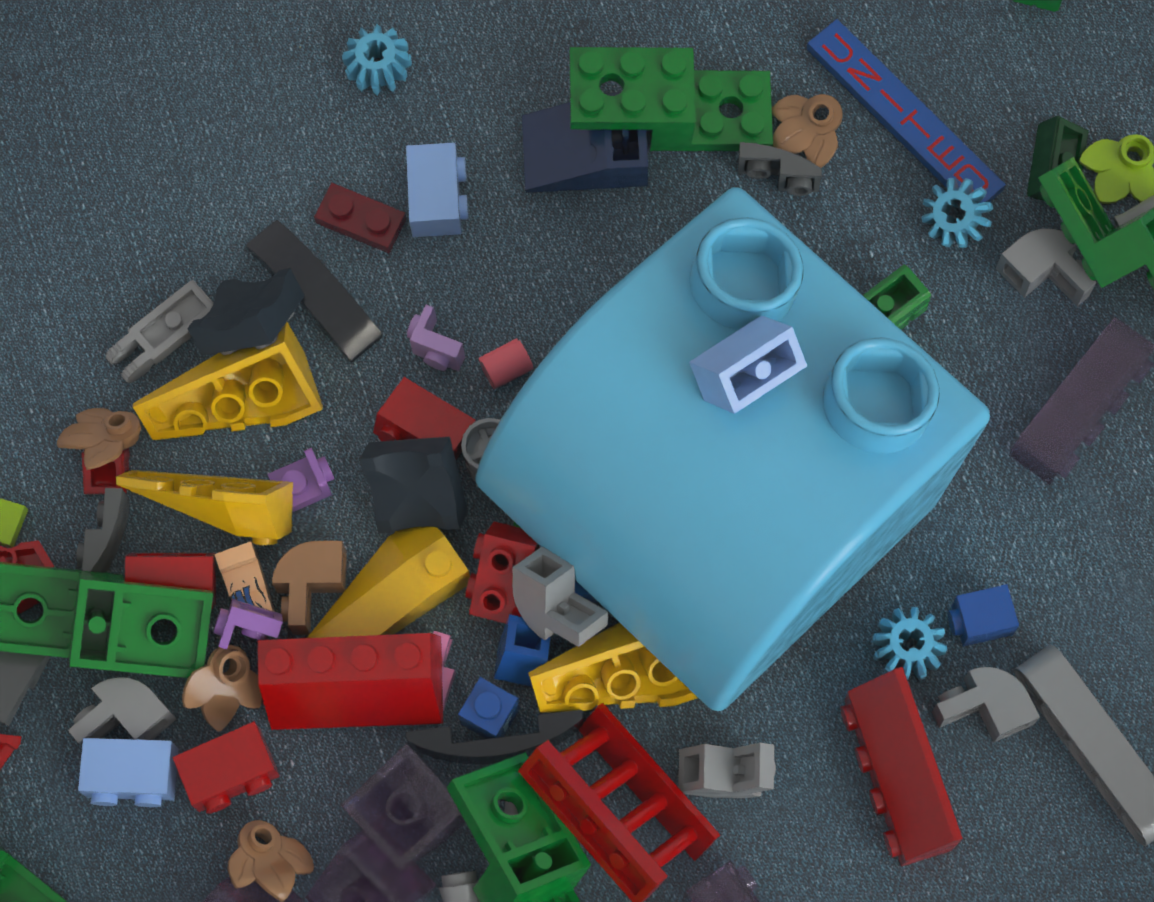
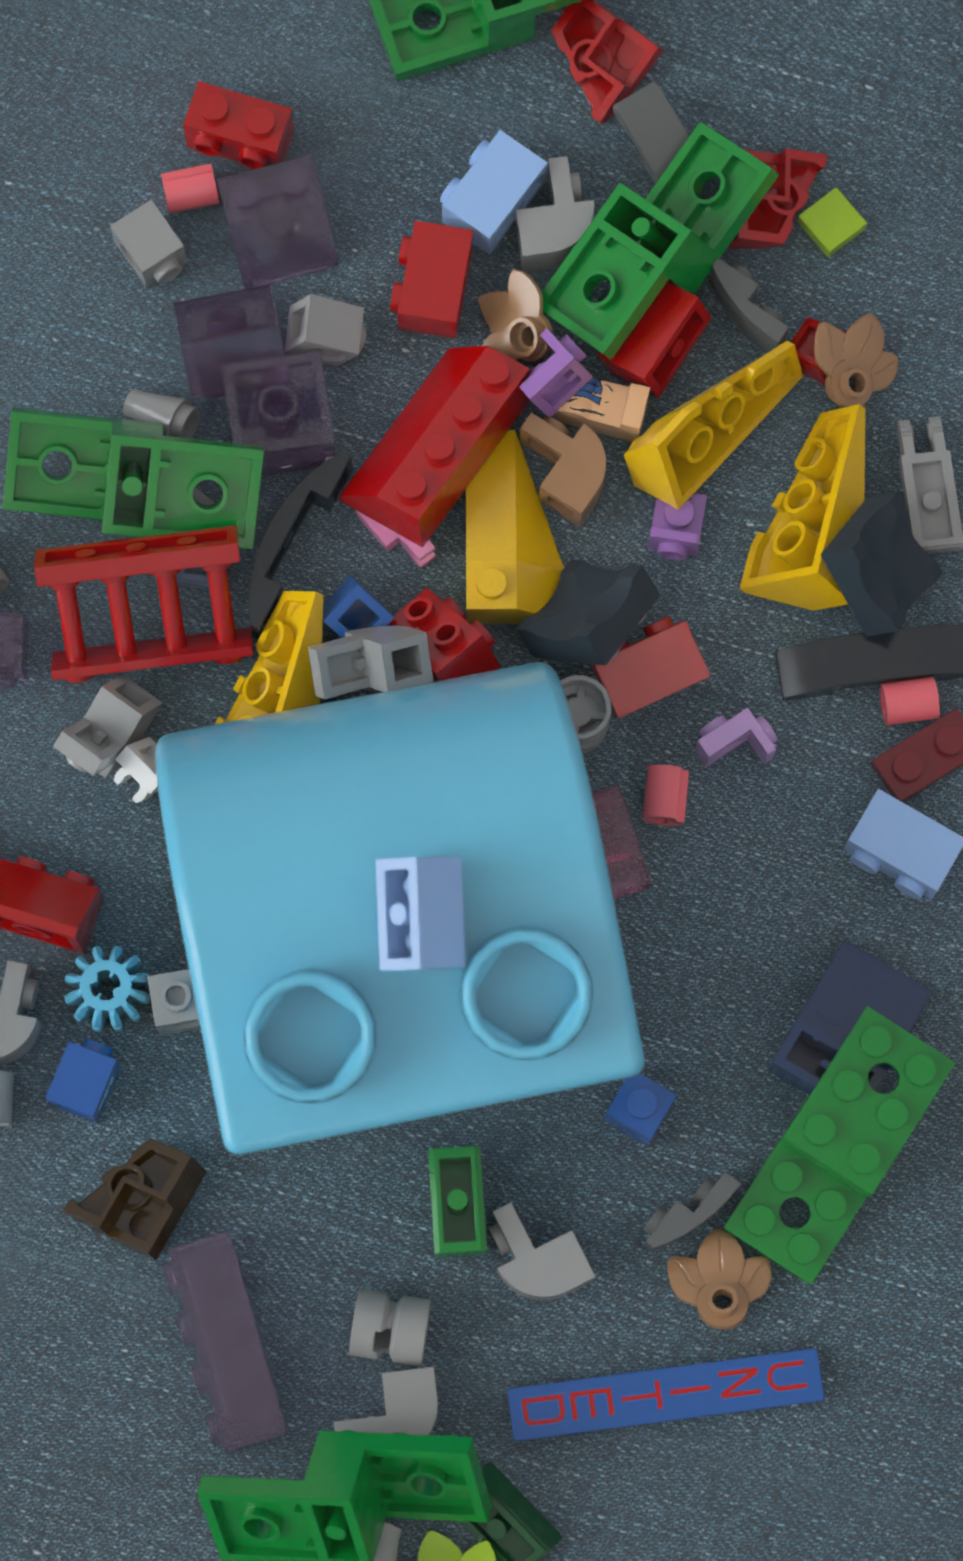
camera: 120 degrees right, 5 degrees up
medium nougat plate [228,820,314,902] -> none
blue brick [458,677,520,739] -> none
medium azure gear [921,178,993,248] -> none
none -> dark brown slope [63,1138,207,1261]
none -> white tile [114,737,158,803]
none -> light grey brick [147,969,201,1035]
none -> light grey brick [284,294,366,366]
none -> light grey wheel [349,1288,432,1367]
none -> light grey brick [488,1203,596,1301]
none -> coral piece [879,676,940,726]

